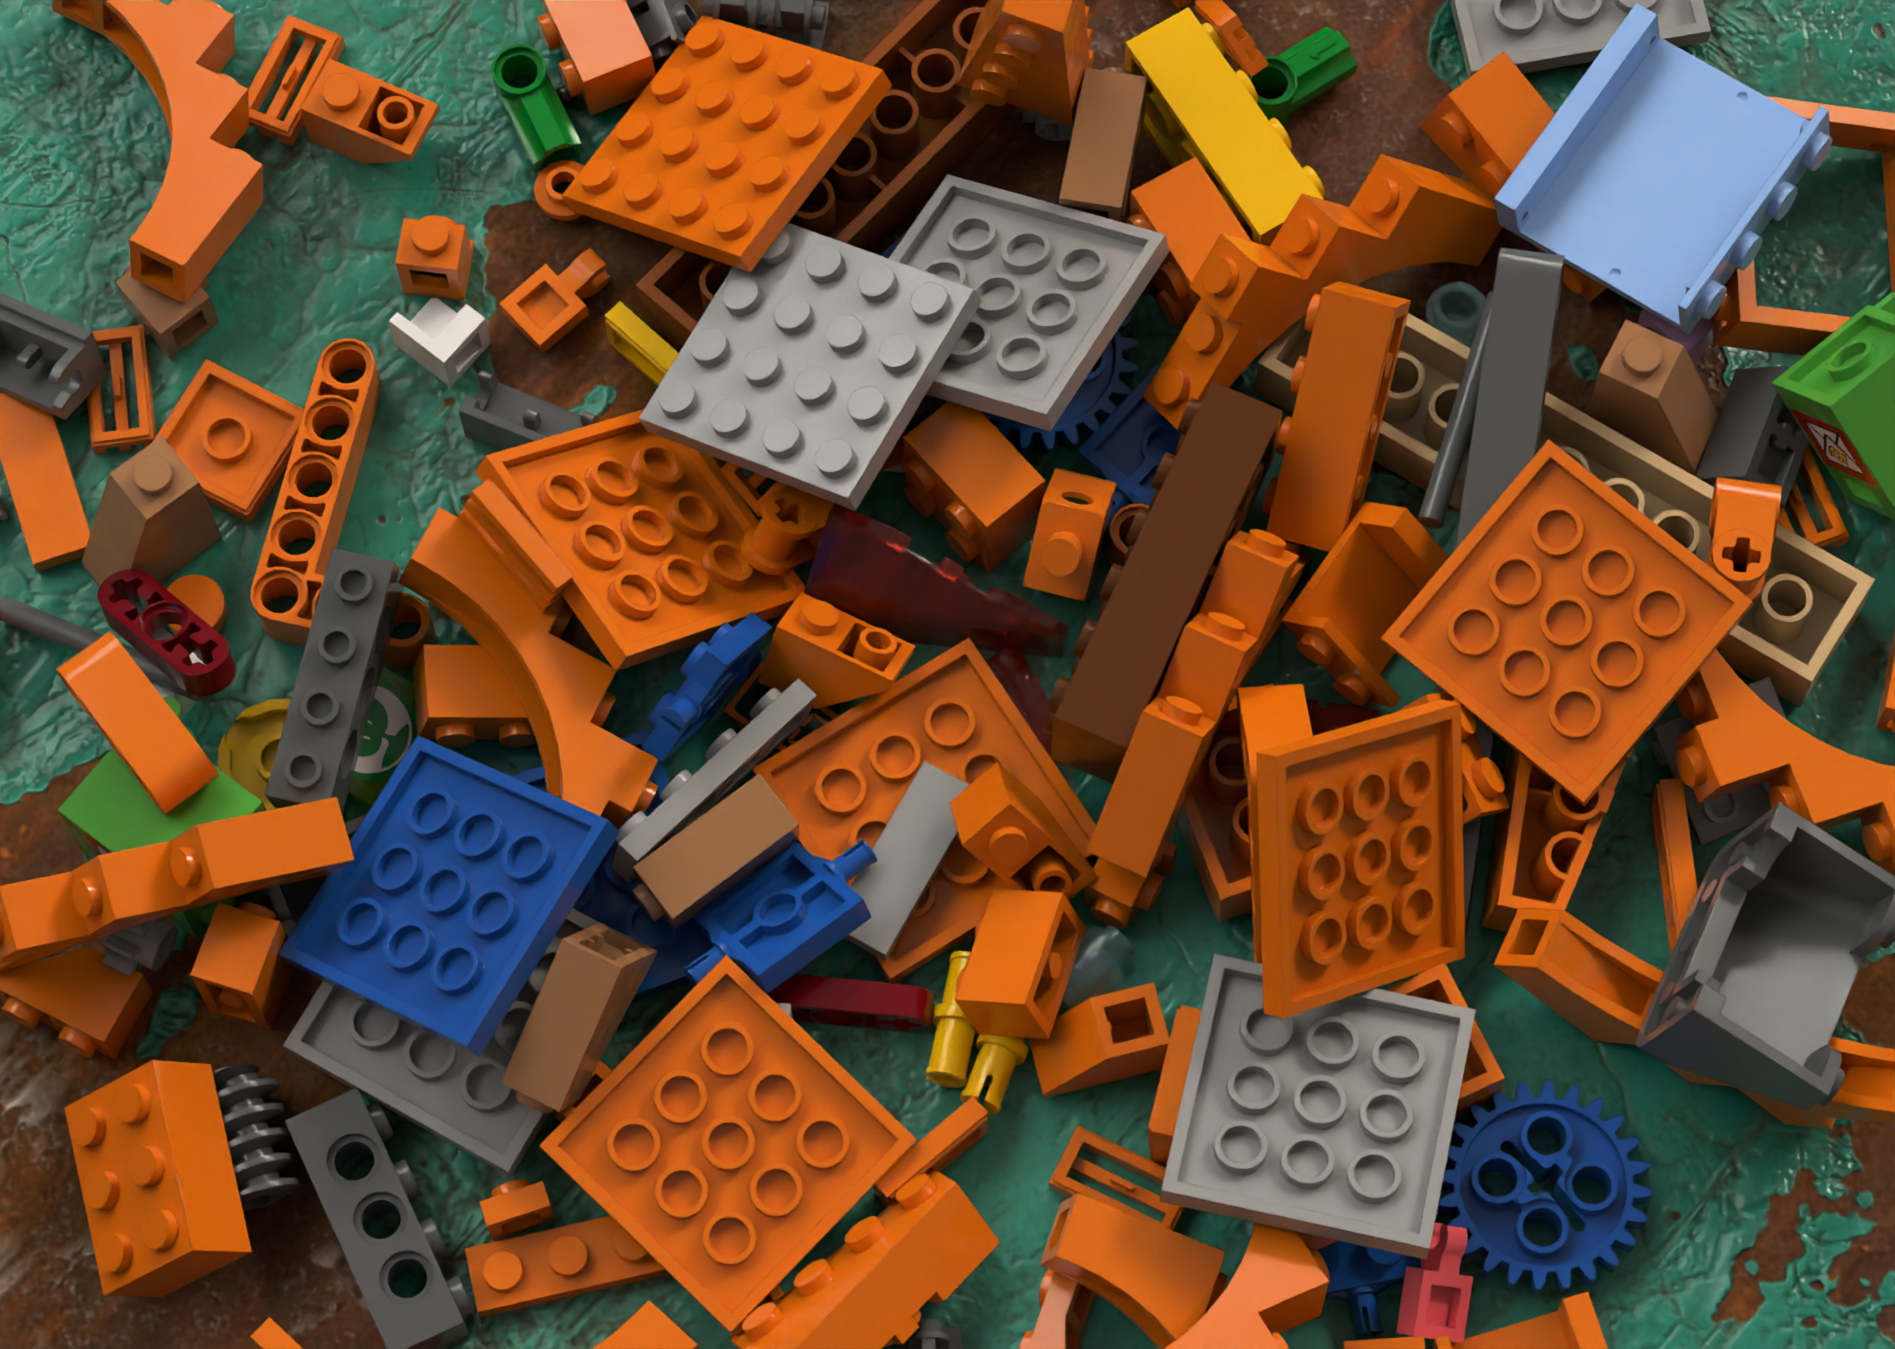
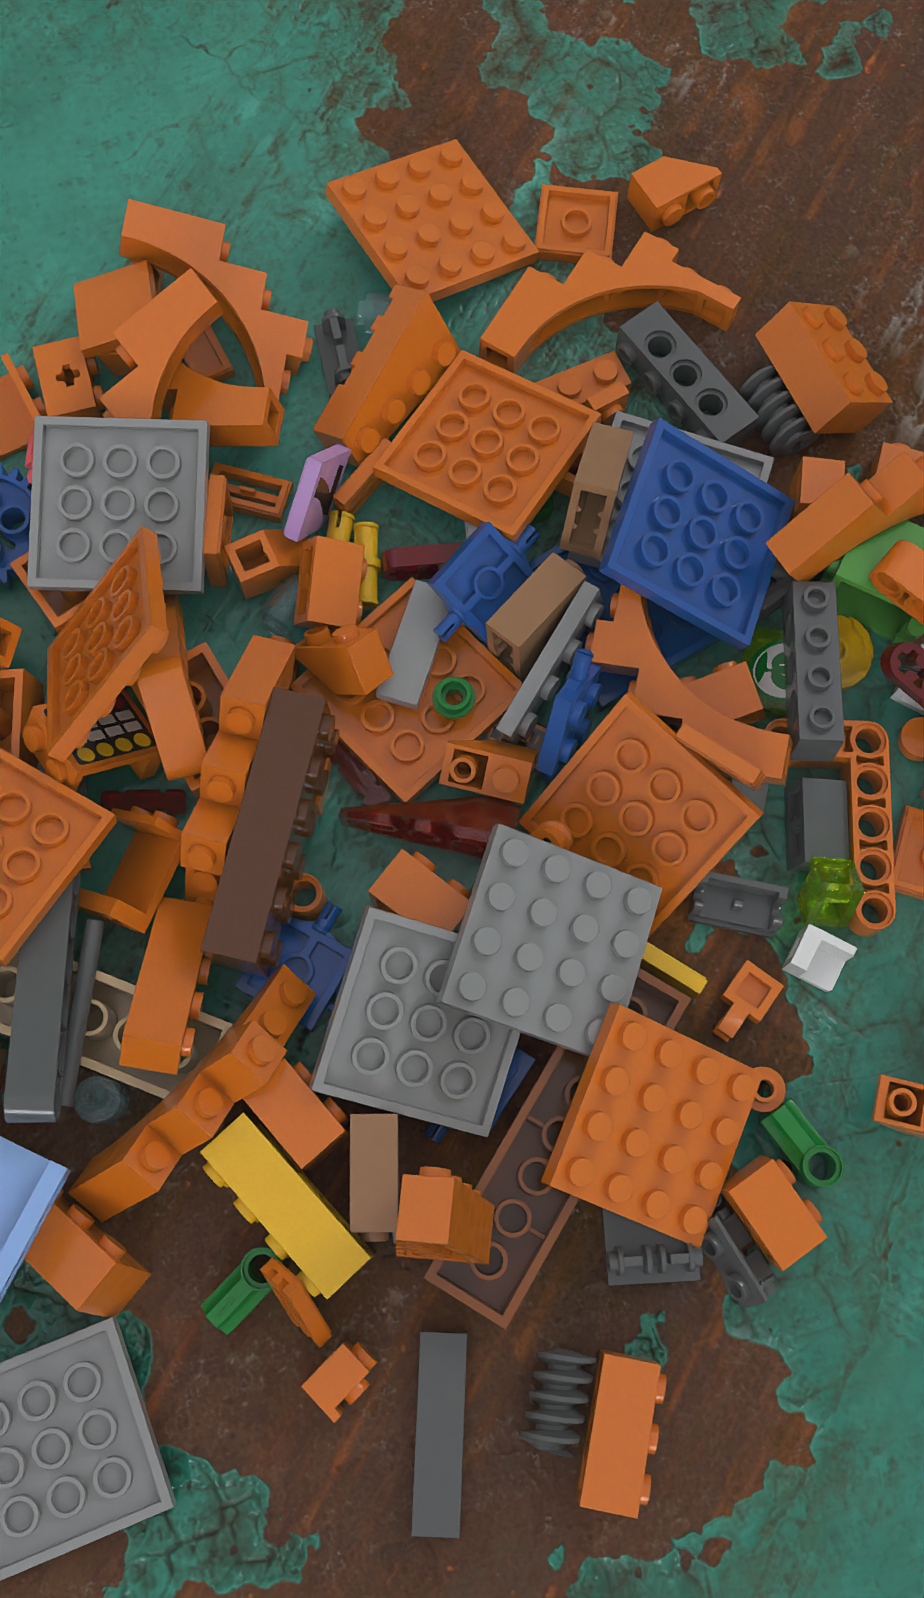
camera: 165 degrees right, 5 degrees up
orange brick [395,215,475,301] -> none
orange torso [1023,468,1117,601] -> none
none -> lavender tile [283,444,351,542]
none -> green plate [432,677,475,720]
none -> dark grey hinge [784,777,850,872]
none -> clear neon green brick [796,856,865,928]

